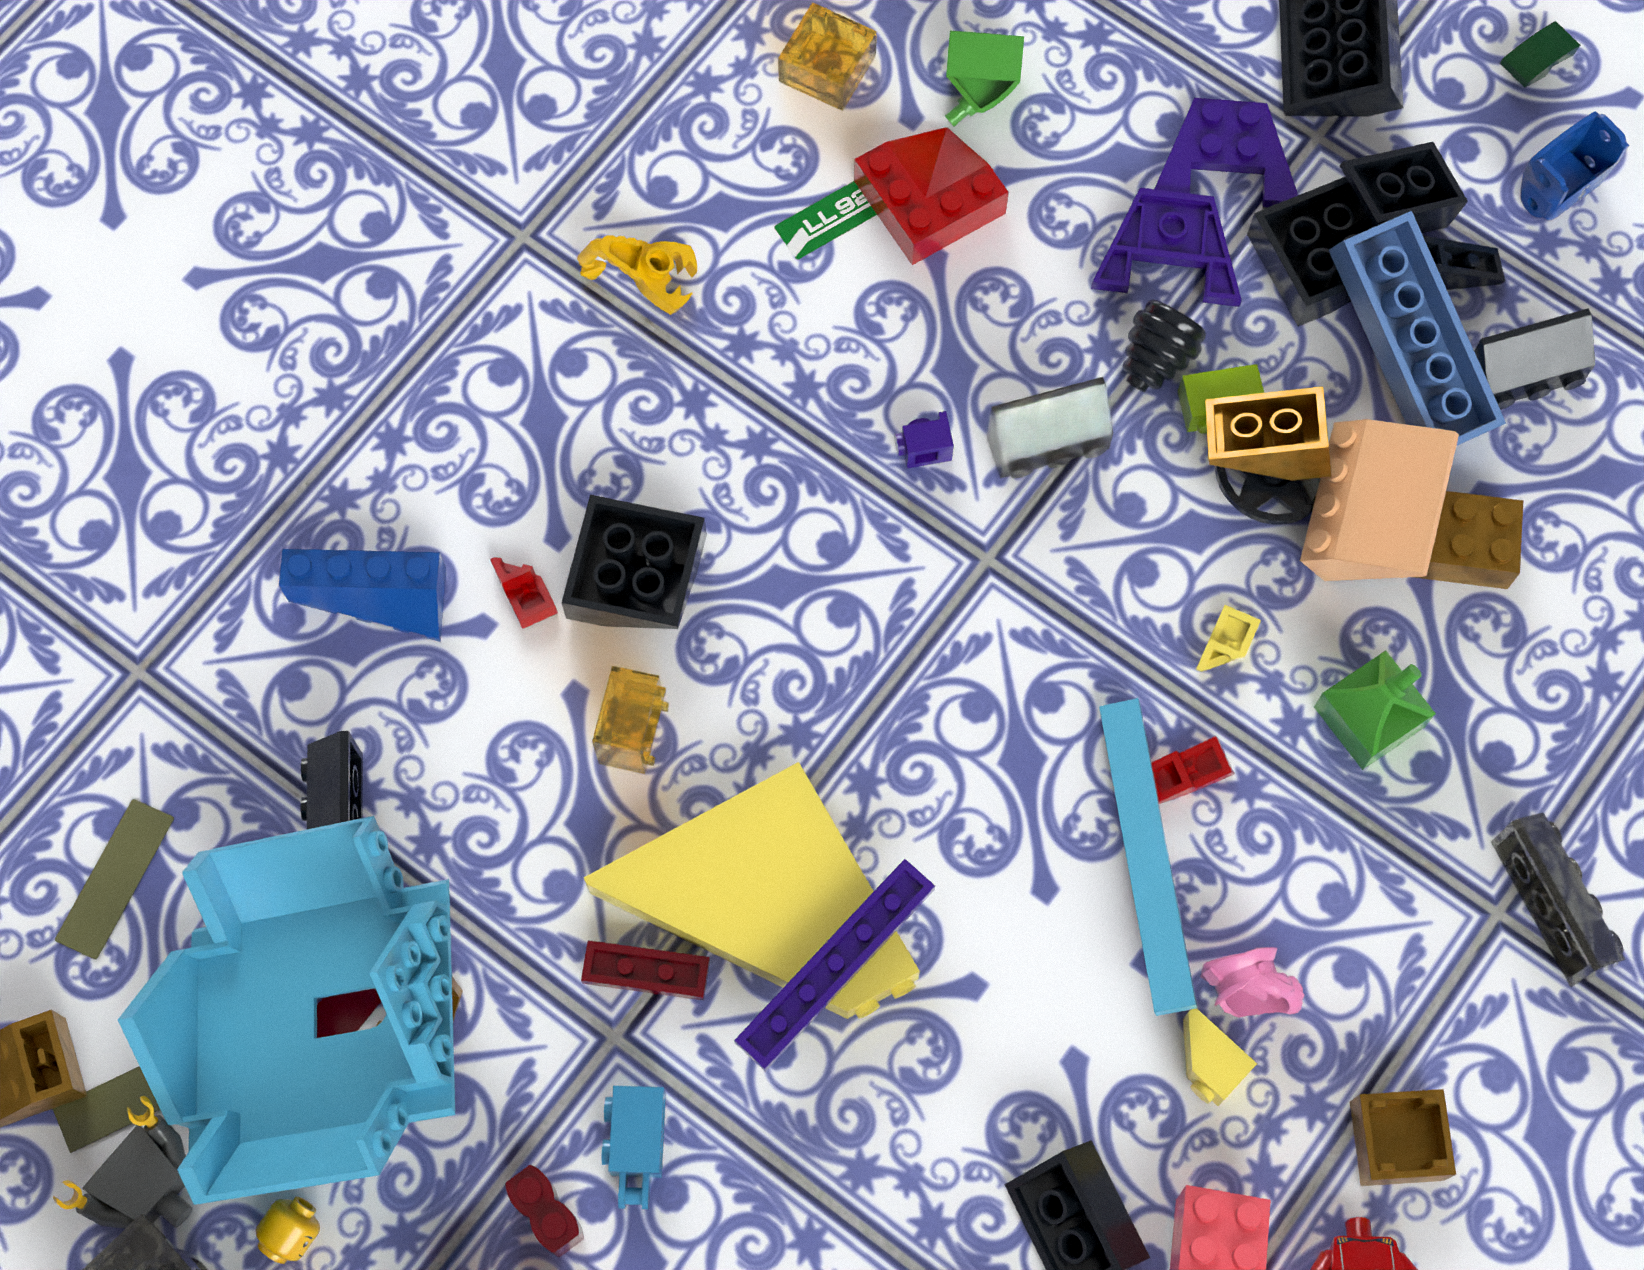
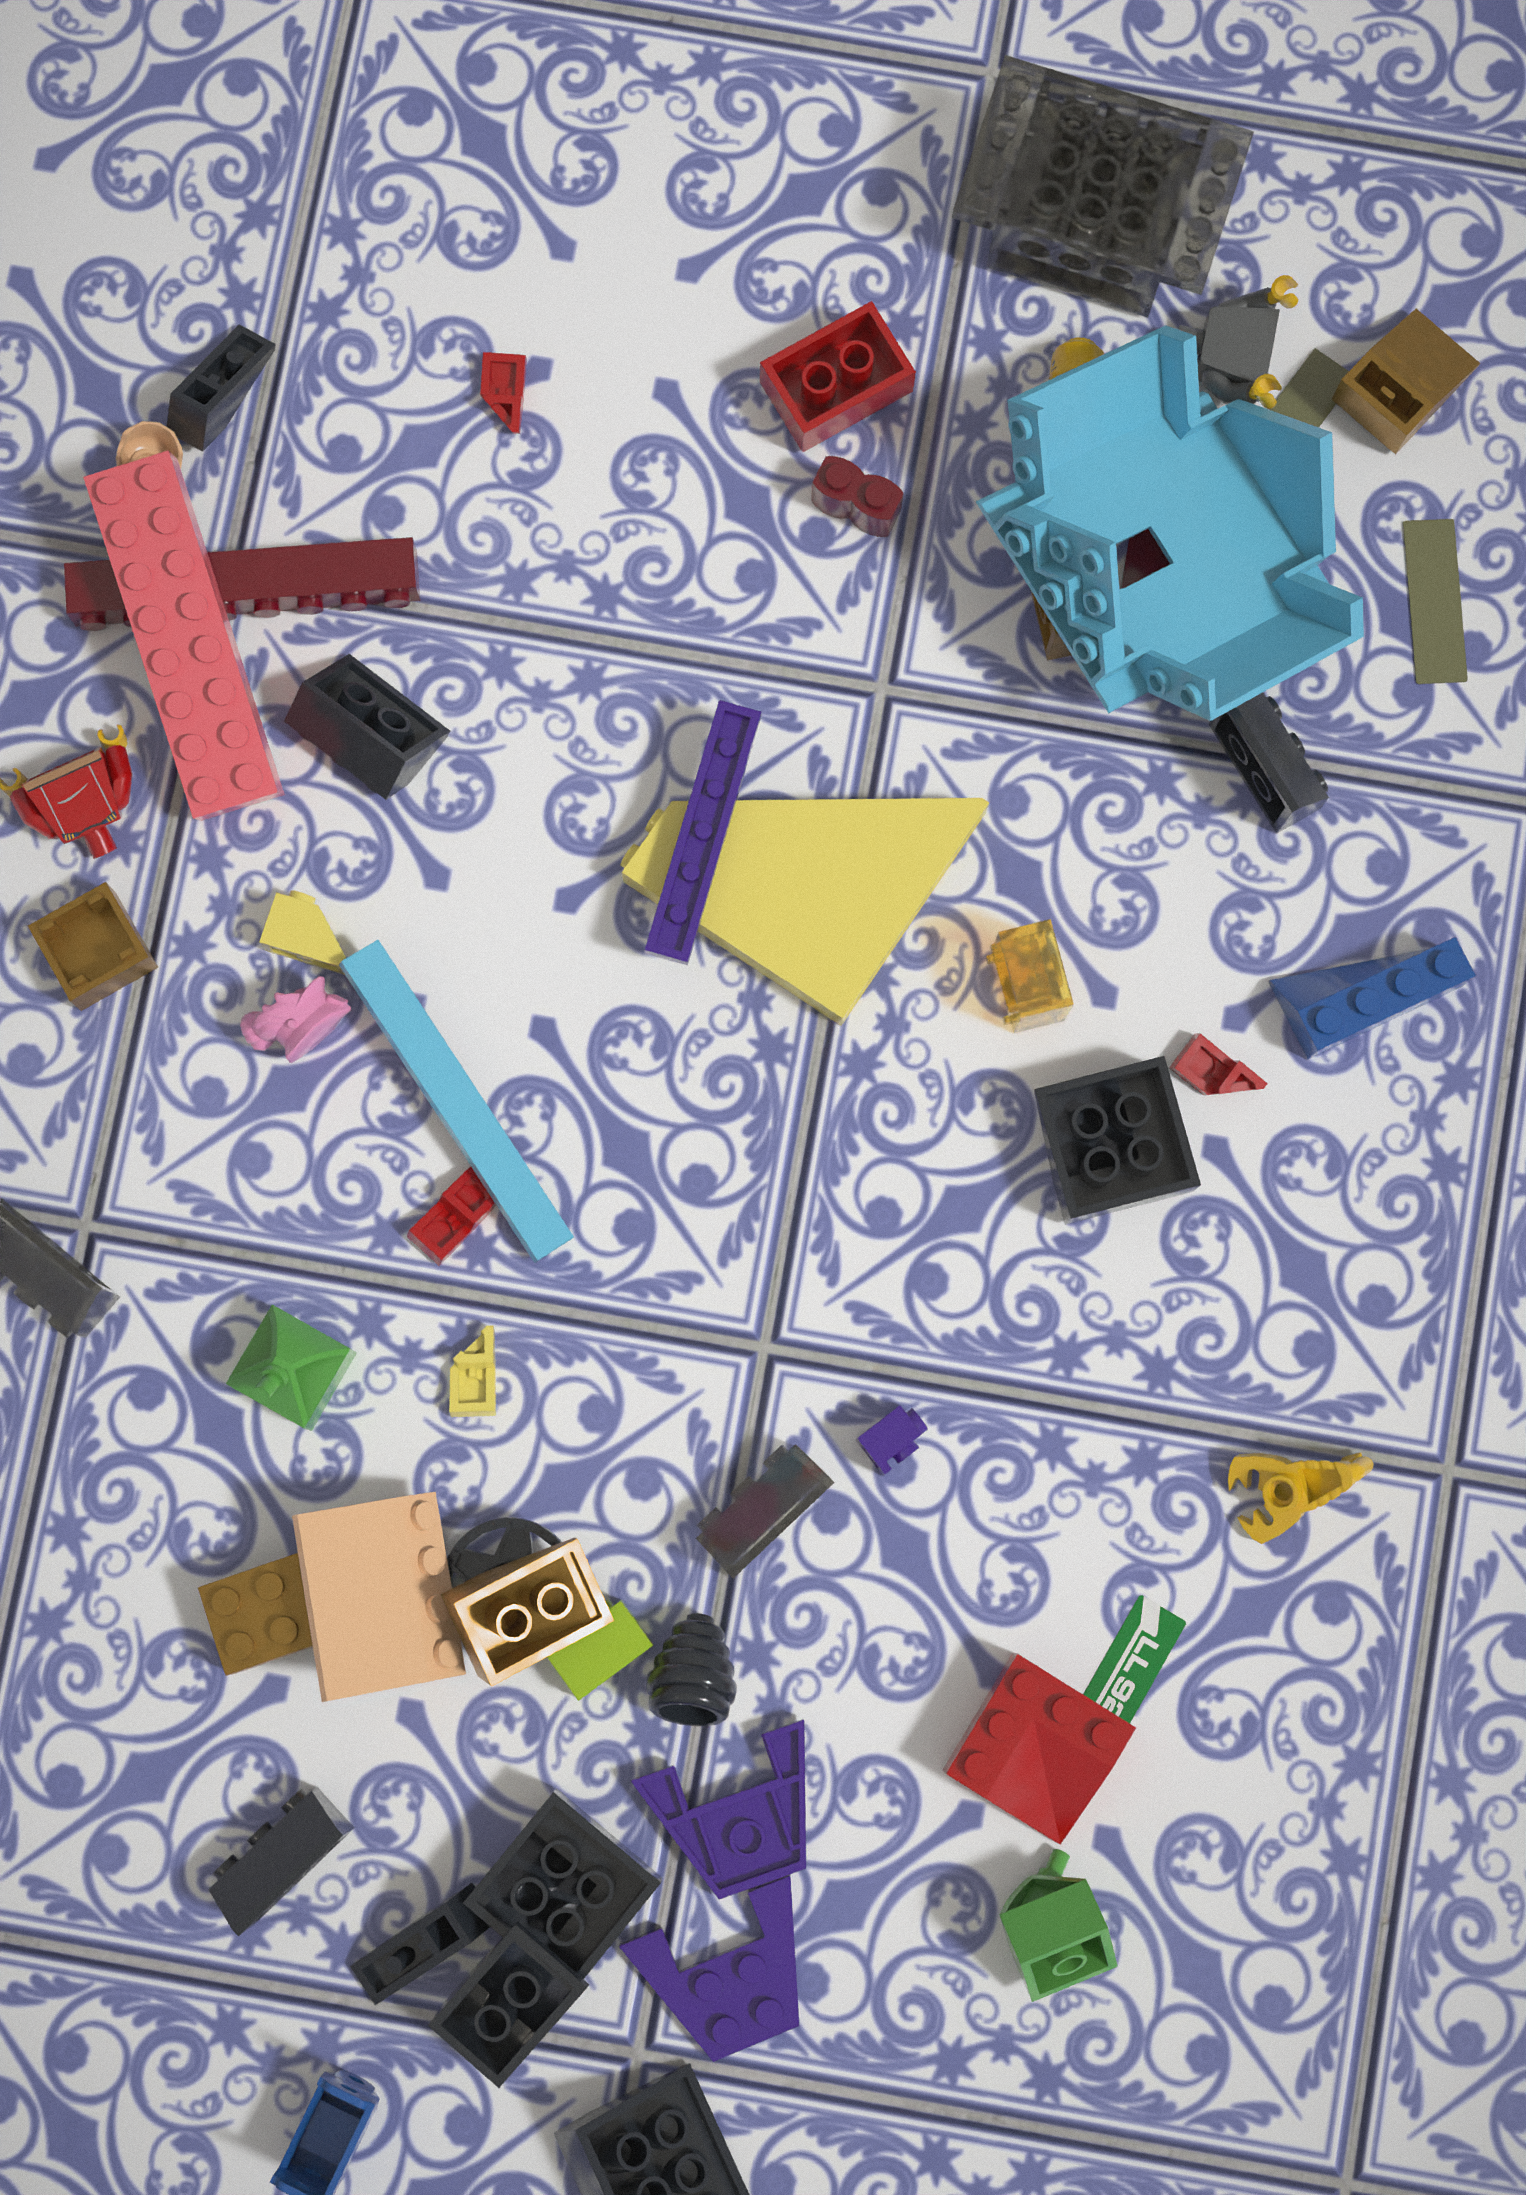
camera: 150 degrees right, 10 degrees up
dark red plate [581,940,710,1001] -> none
dark azure brick [601,1086,666,1210] -> none
clear yellow container [778,2,877,111] -> none
medium blue brick [1329,211,1506,446] -> none

